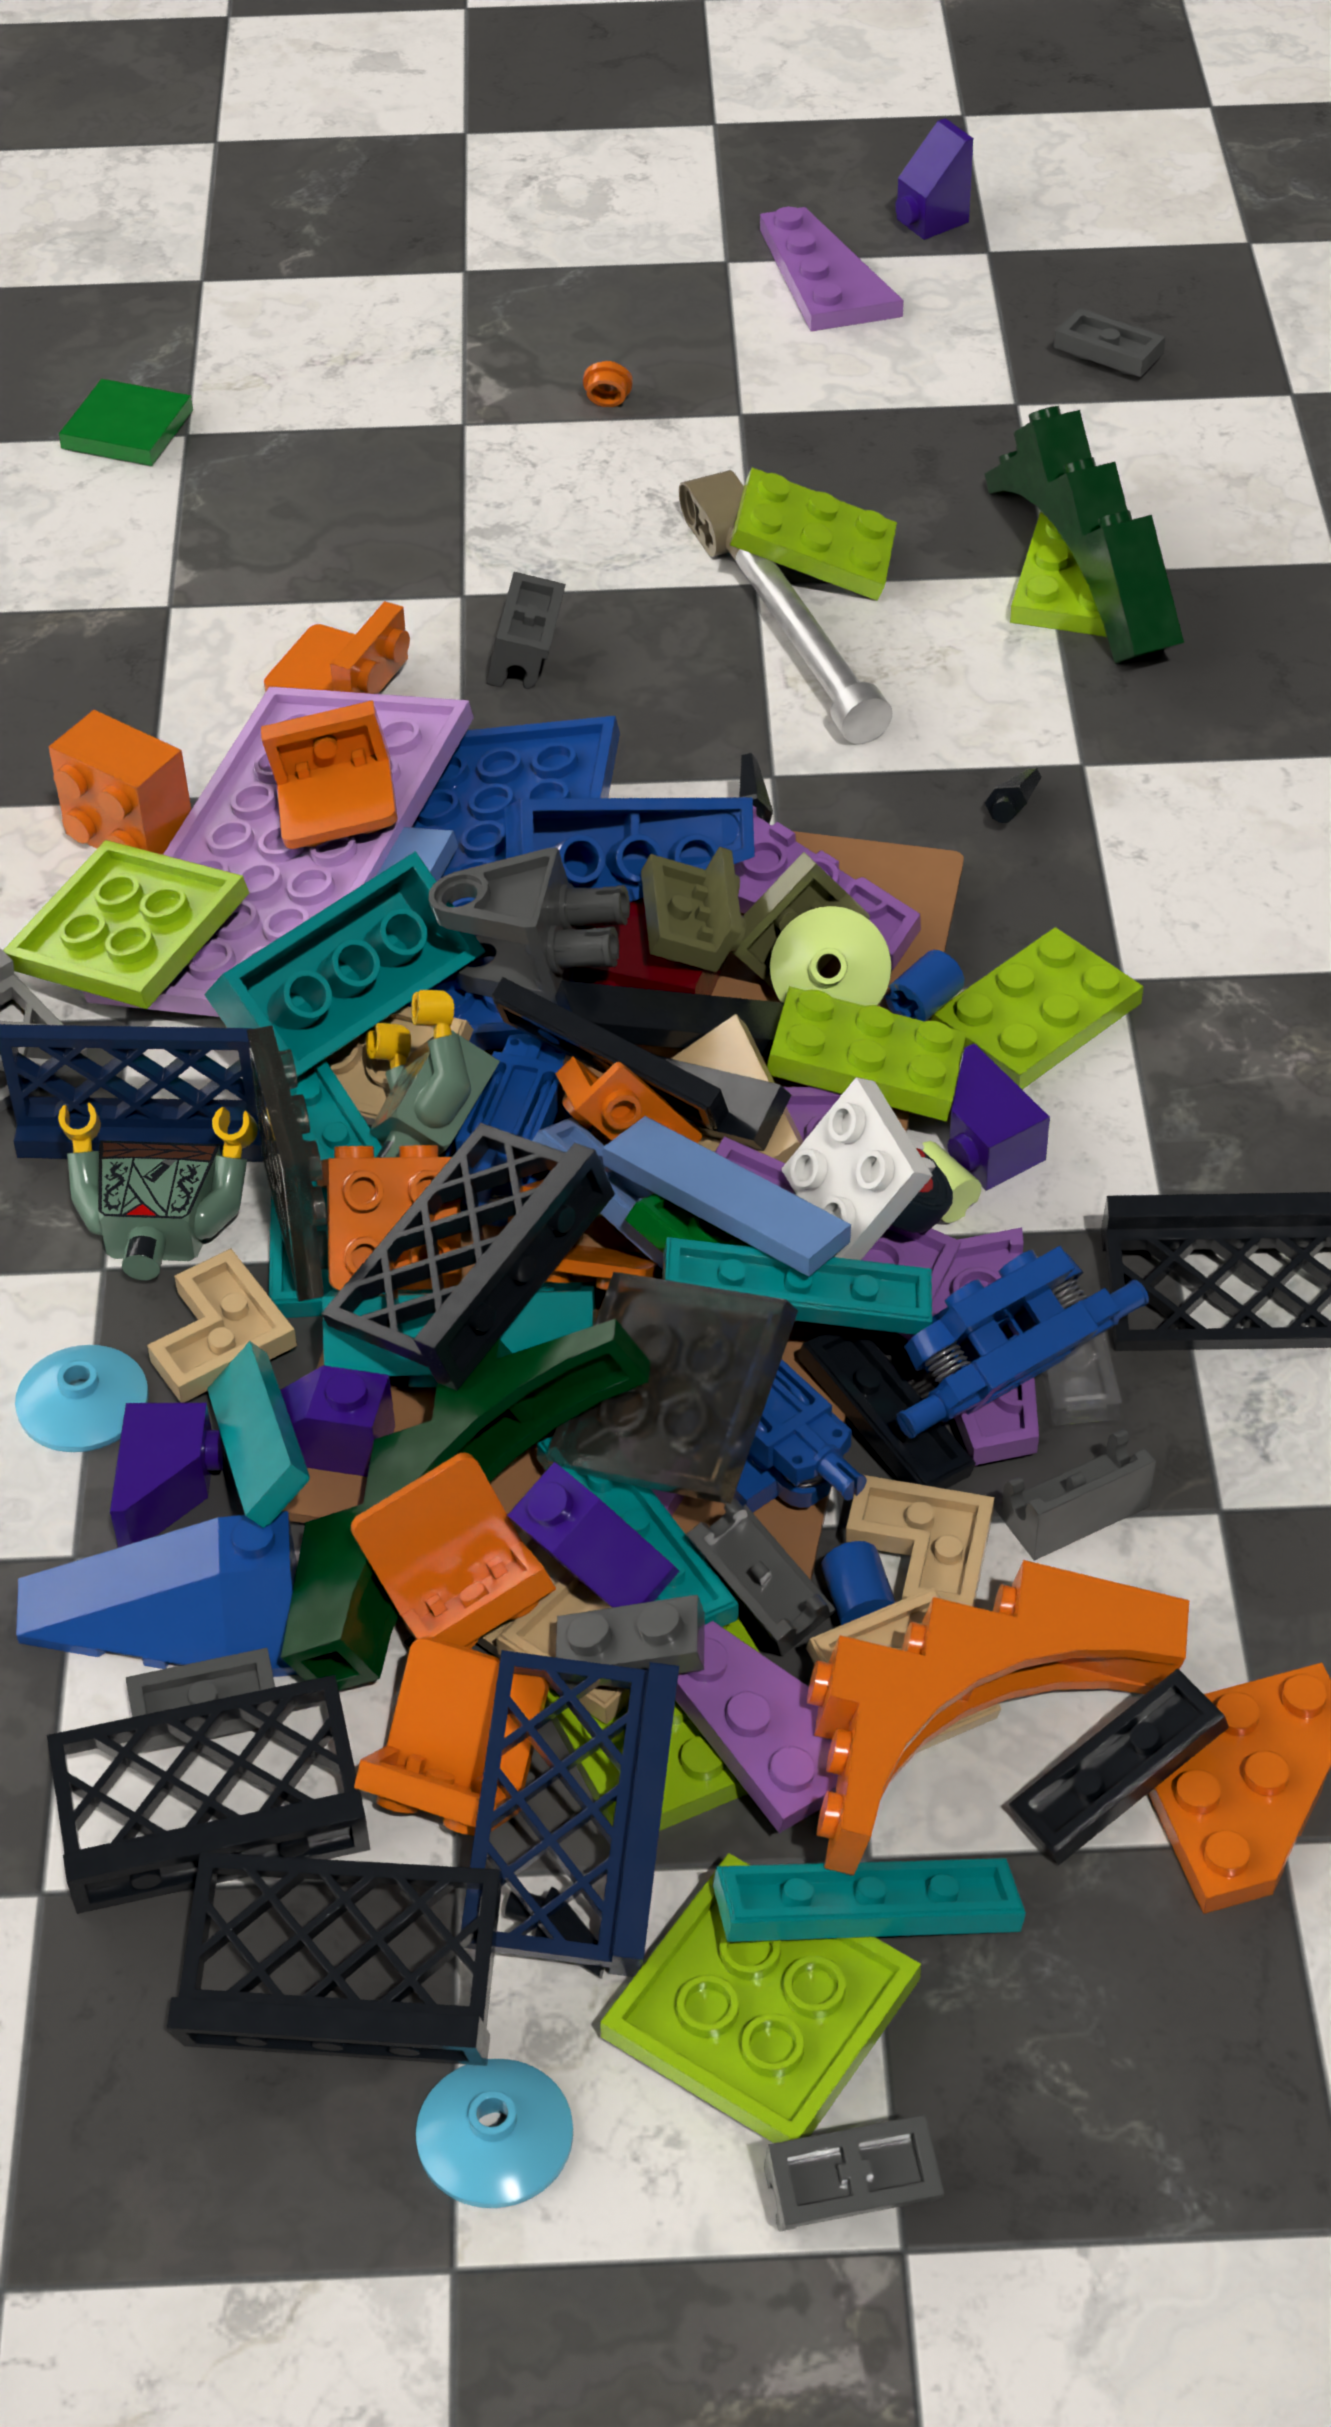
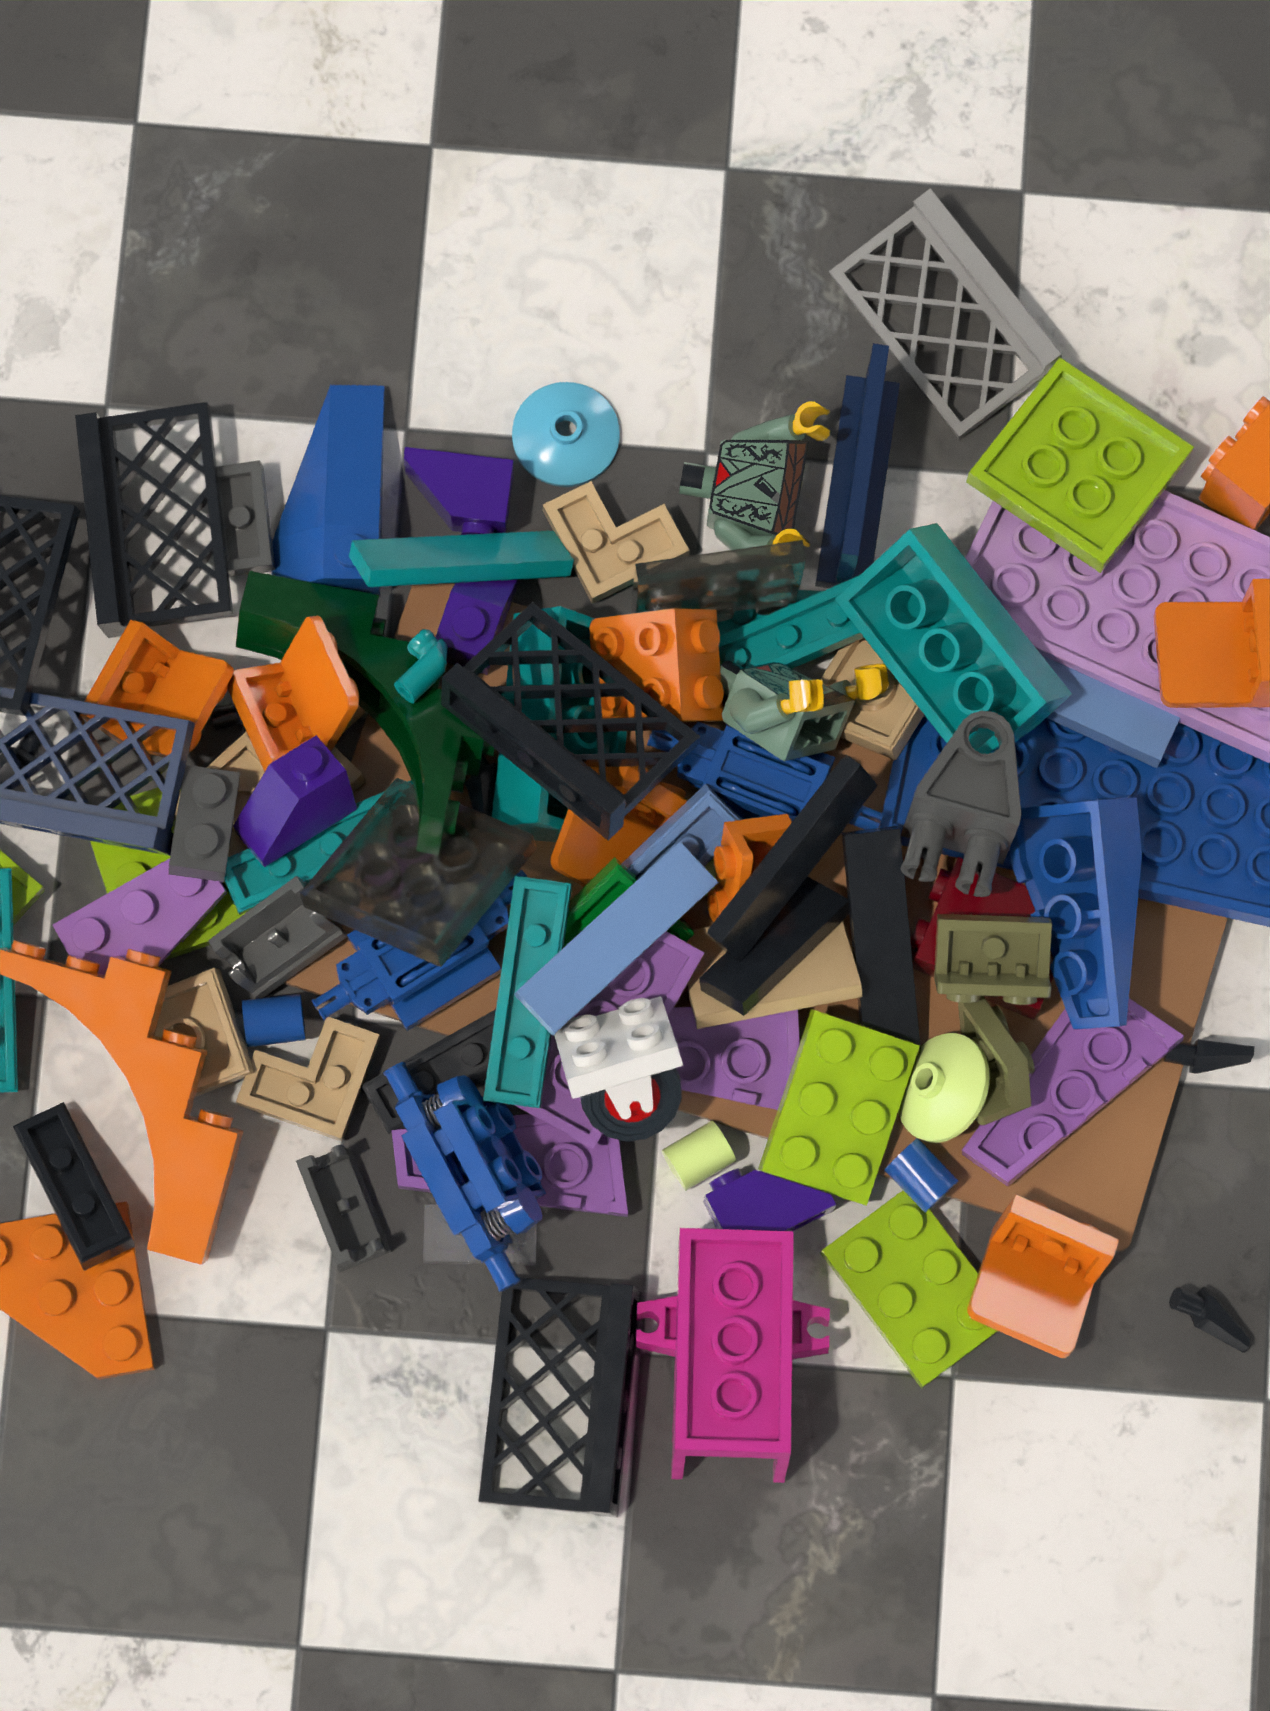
camera: 90 degrees right, 30 degrees up
none -> teal arm [394,629,448,704]
none -> dark pink piece [636,1228,830,1483]
none -> orange bracket [967,1195,1119,1358]

